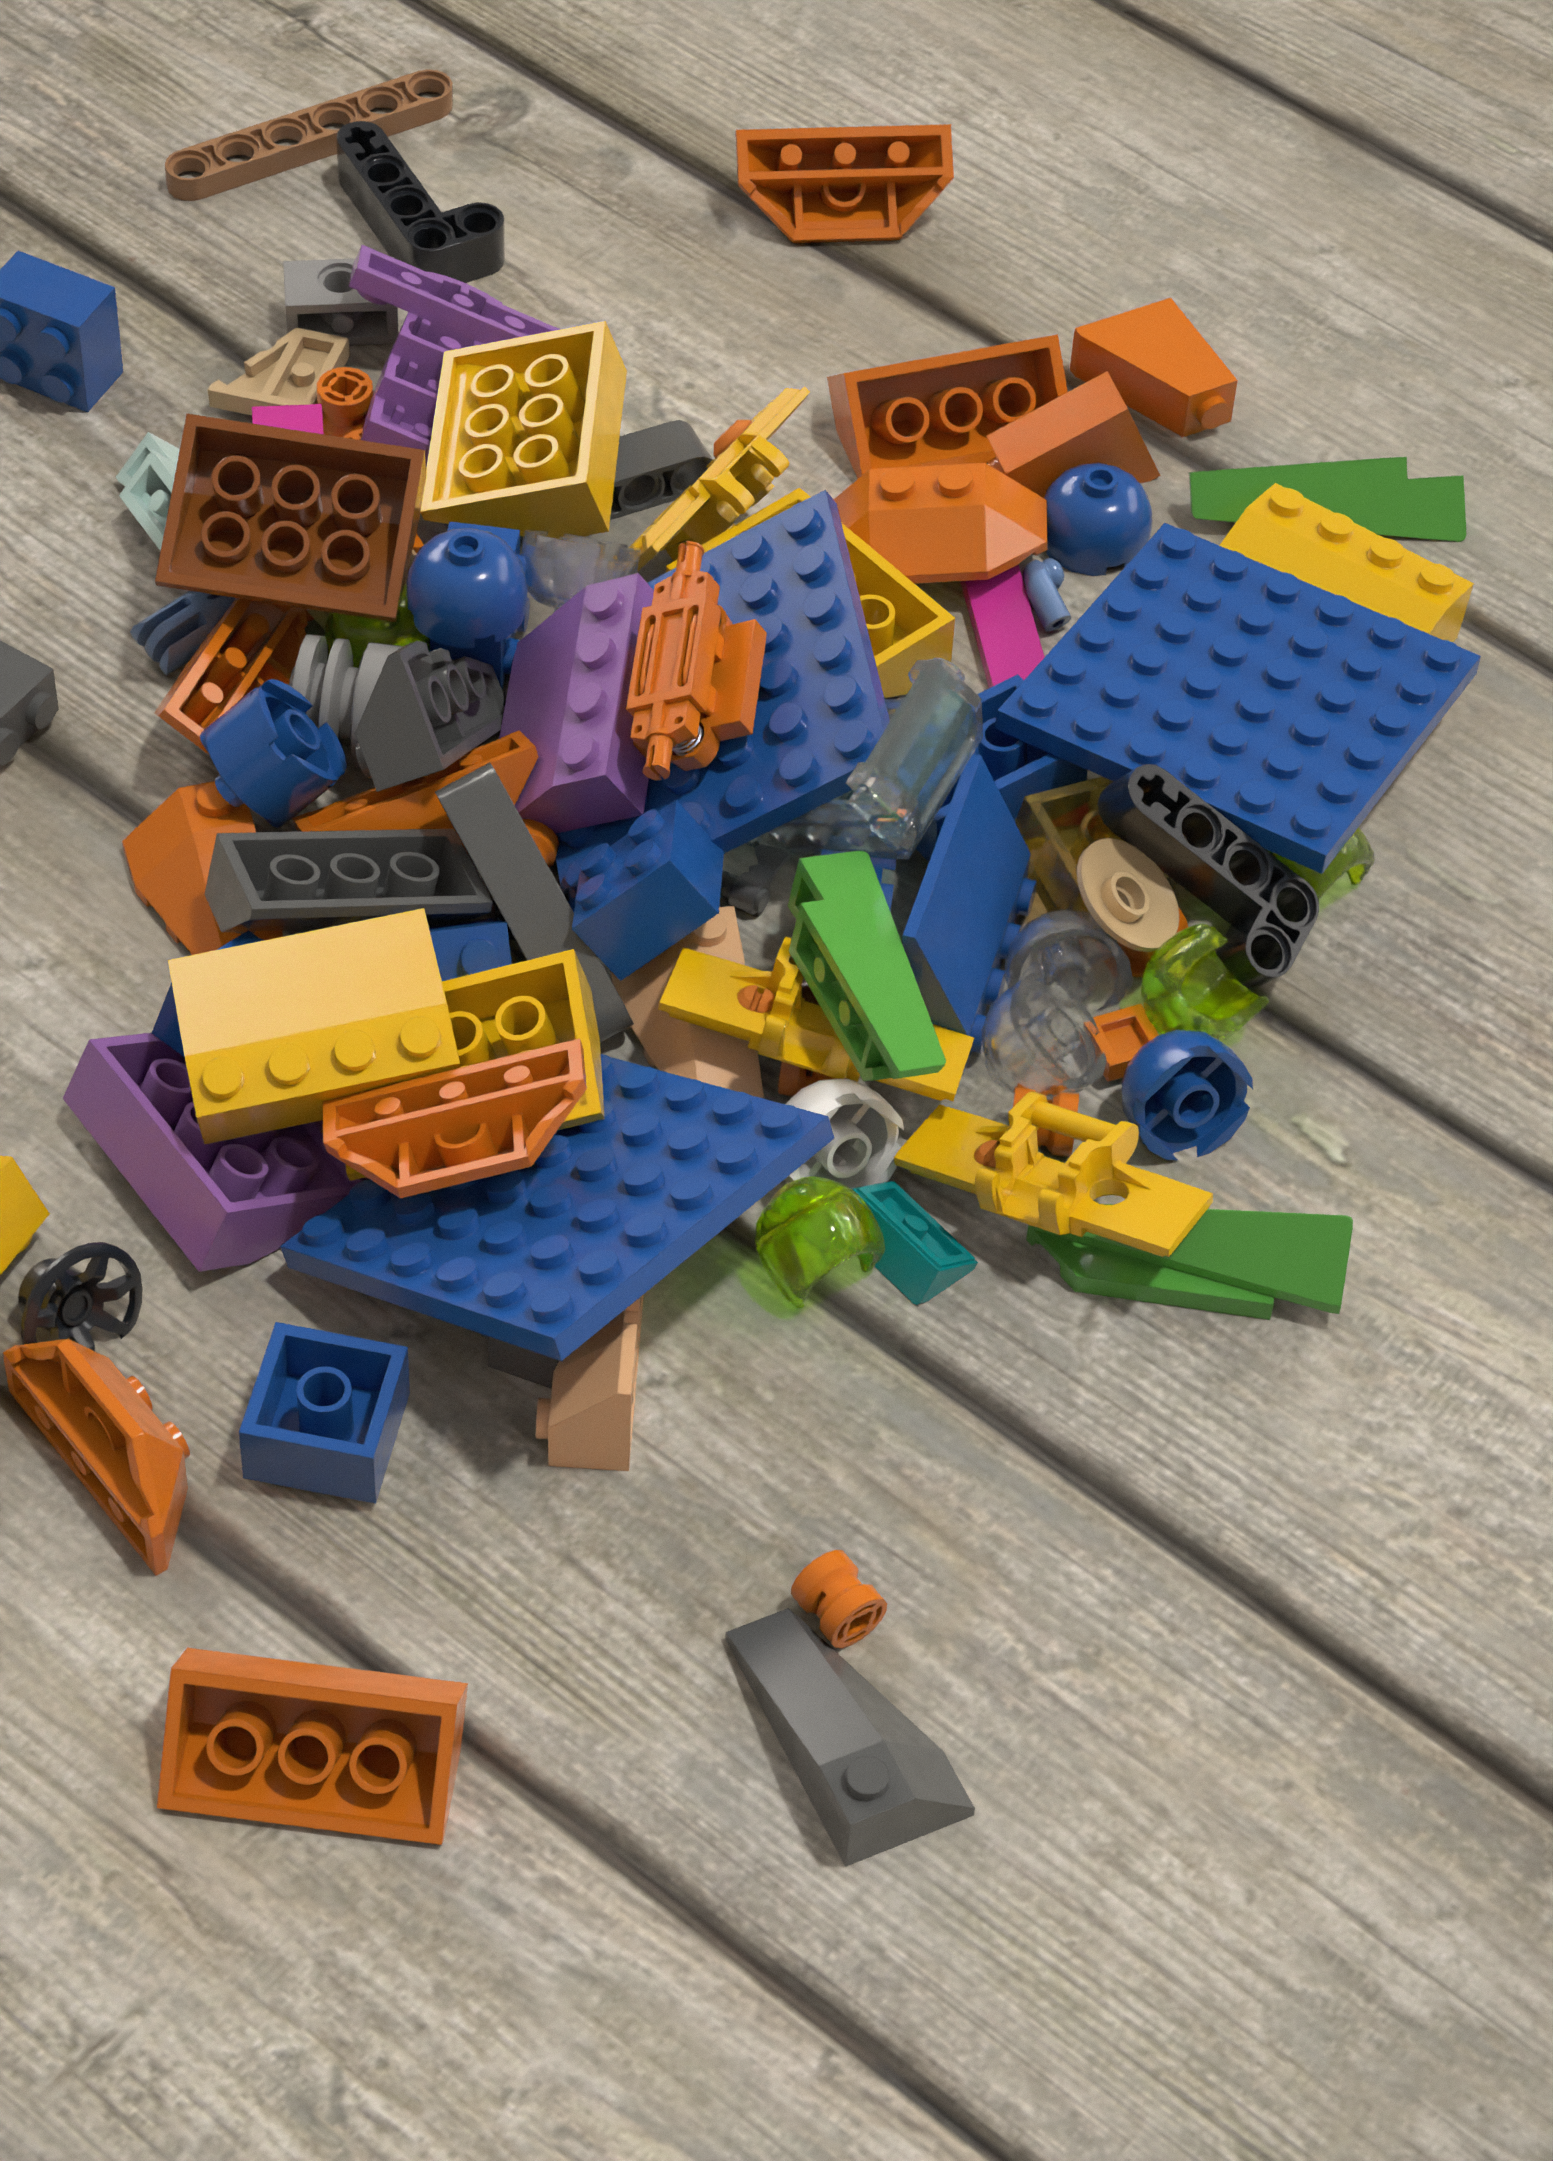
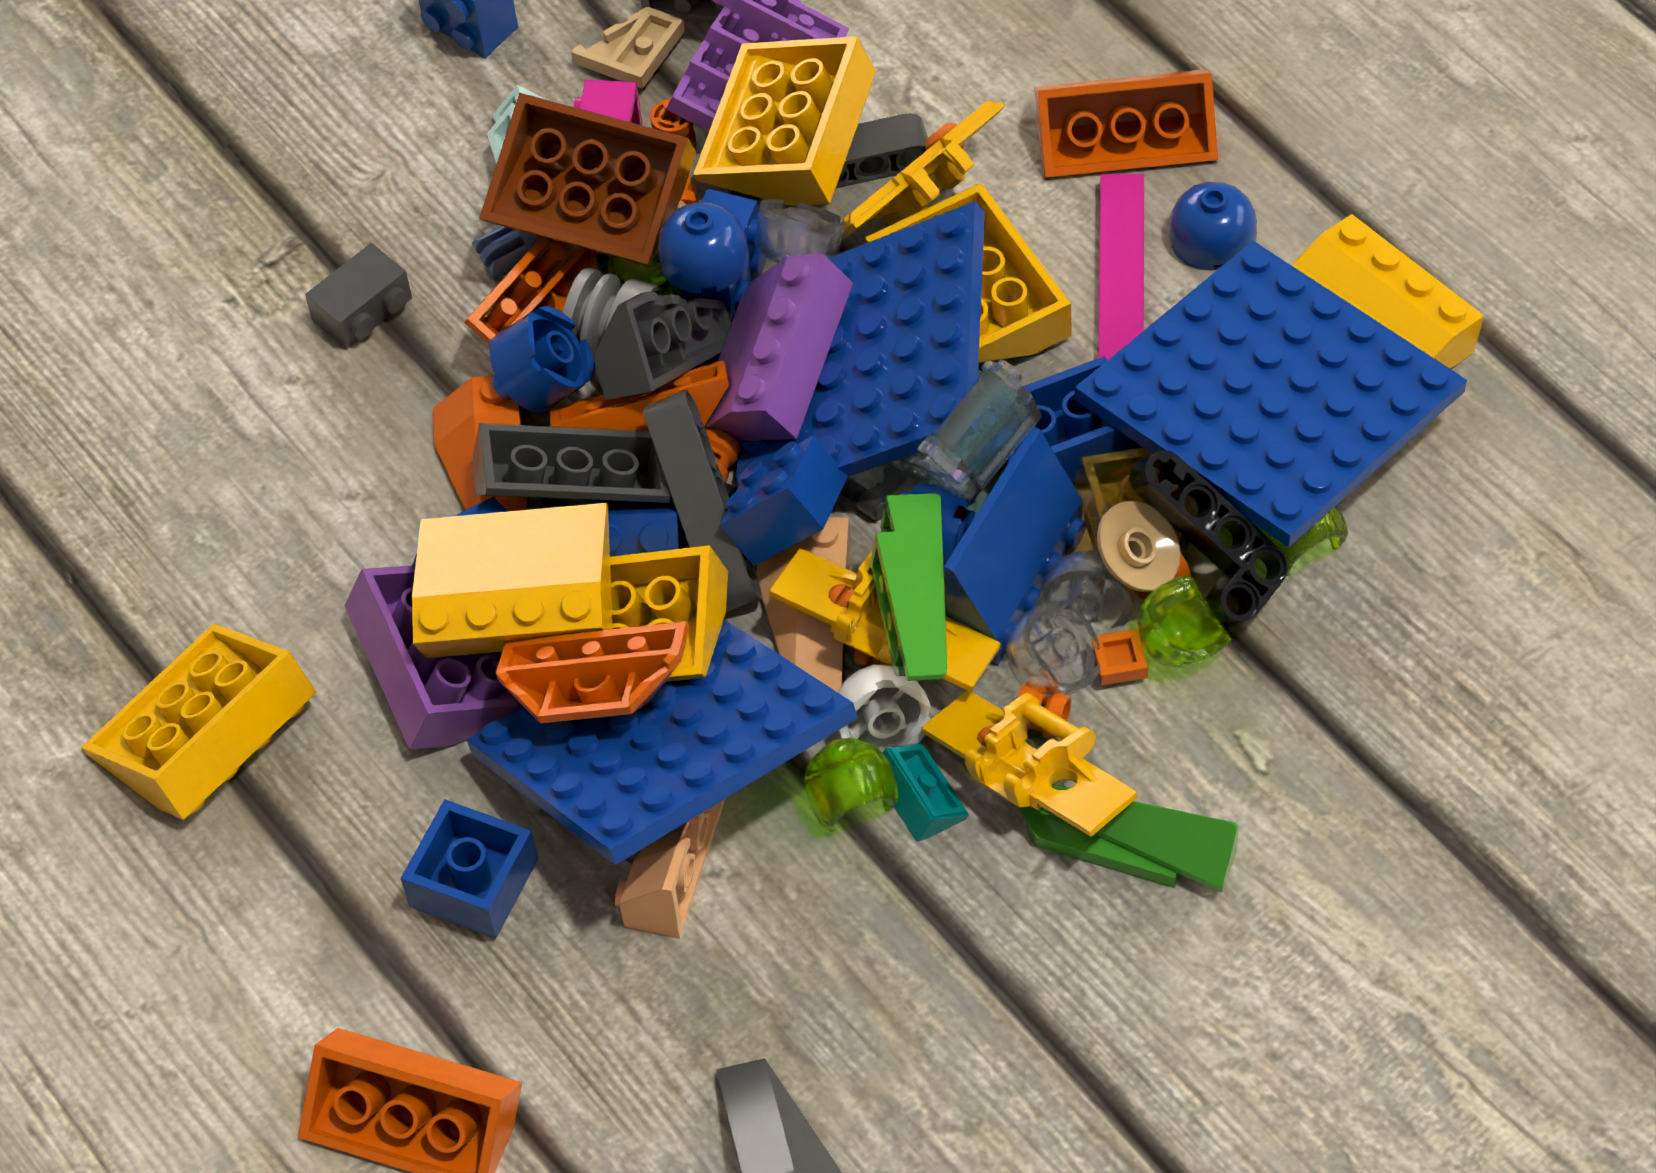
camera: 20 degrees right, 5 degrees up
orange wedge [3,1339,190,1576] -> none
black wheel [18,1242,143,1351] -> none
orange wheel [317,367,373,437] -> none
orange piece [626,541,767,780] -> none
orange wheel [791,1550,887,1648] -> none
orange wedge [833,463,1048,583] -> none
orange slope [986,371,1161,498] -> none
medium blue arm [1023,558,1071,631] -> none
orange slope [1070,298,1238,437] -> none
blue cylinder [1122,1030,1253,1160] -> none
bright green wedge [1189,457,1467,542] -> none

